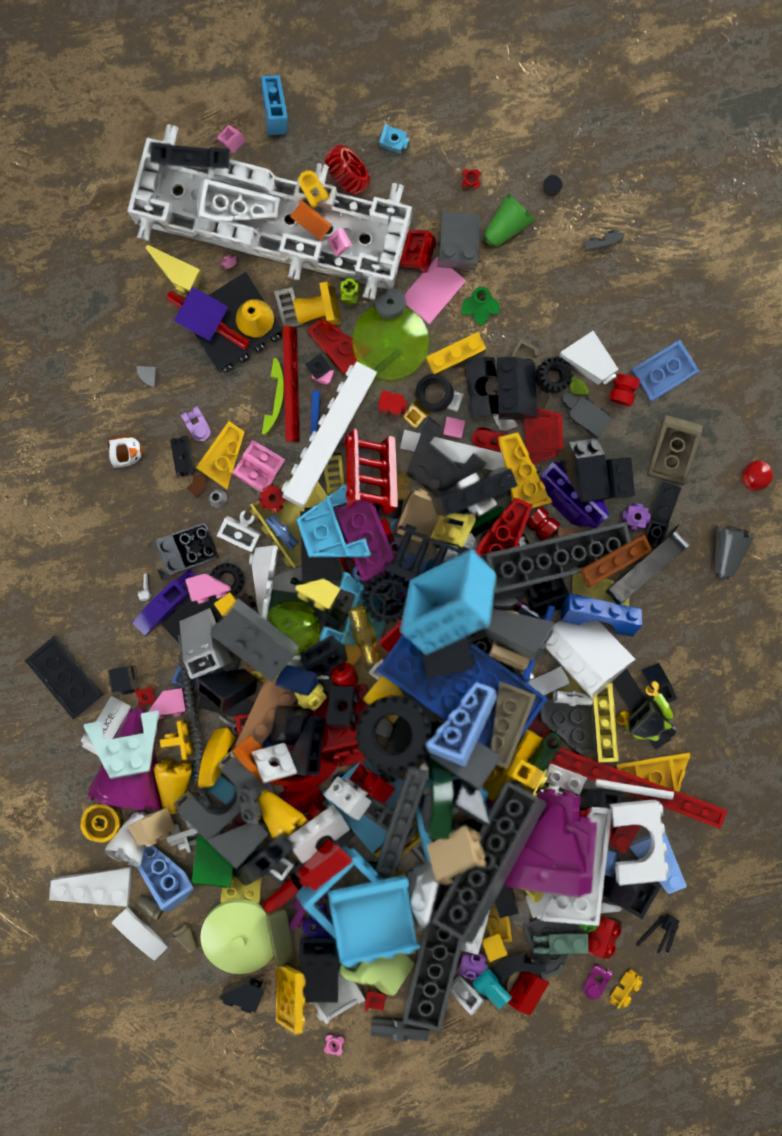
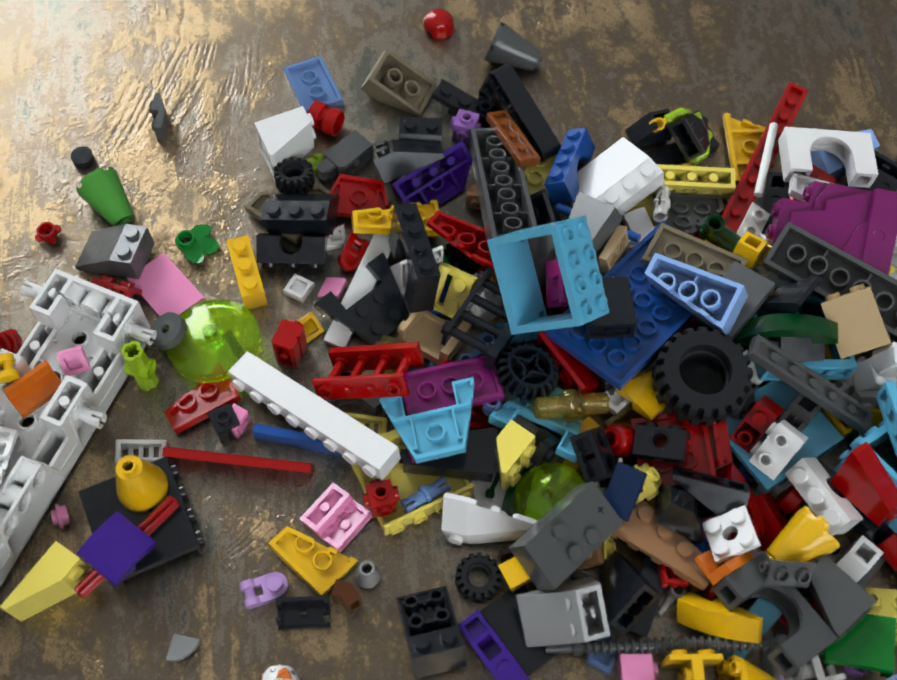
camera: 85 degrees left, 25 degrees down
bright pink slope [185,574,231,604] -> none
white brick [217,510,262,552] -> none
black slope [232,833,295,886] -> none
lime slope [262,358,284,436] -> none
yellow plant [294,281,342,326] -> none
black tyre [415,374,454,412] -> none
red wheel [526,506,561,540] -> none

